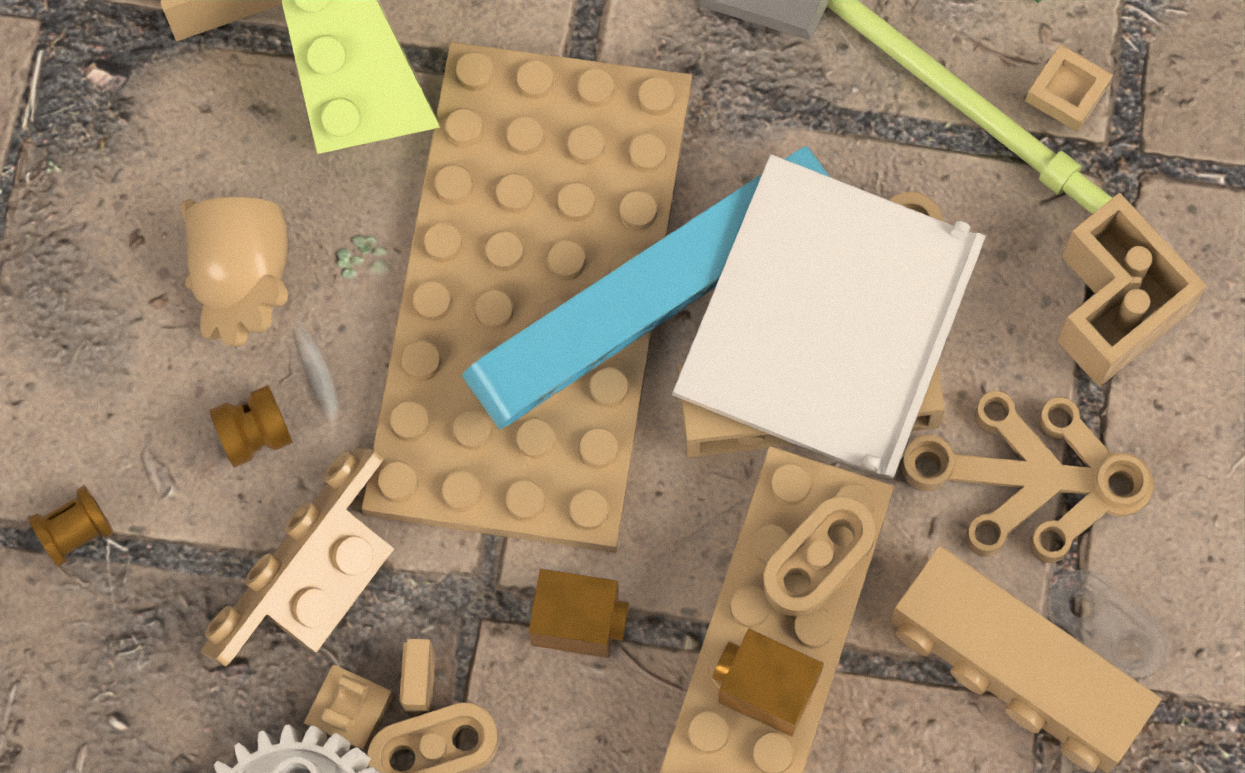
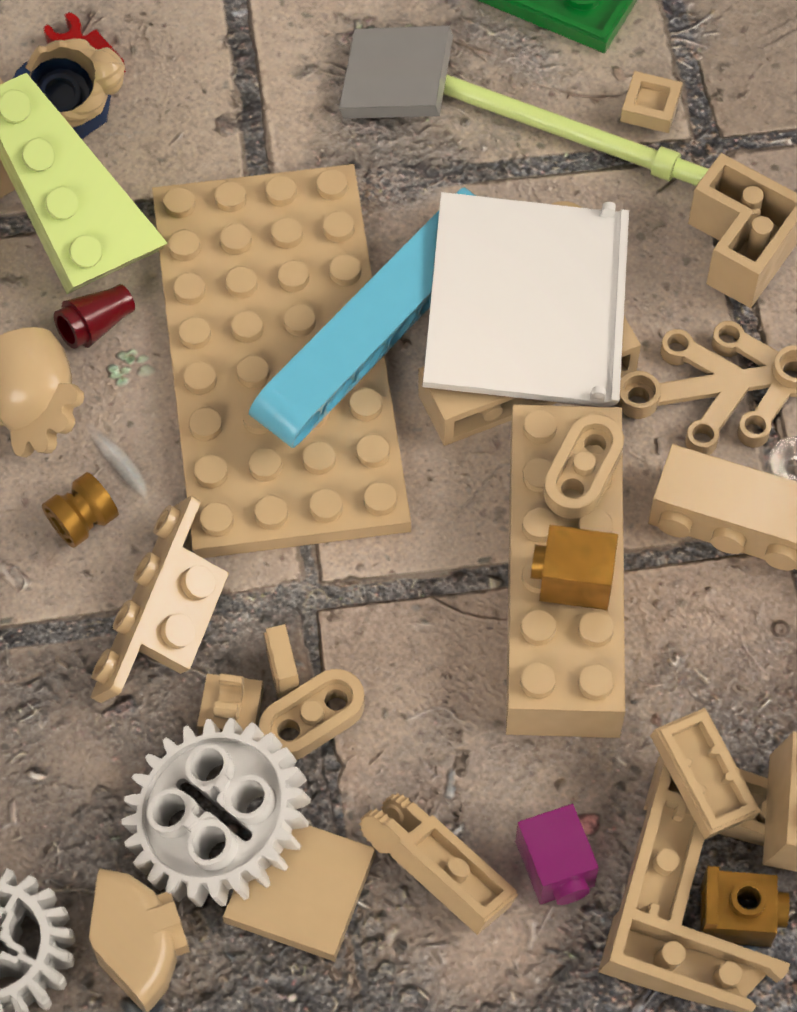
camera: 20 degrees left, 10 degrees down
pearl gold brick [528,568,629,658] -> none
none -> dark red cone [54,284,135,349]

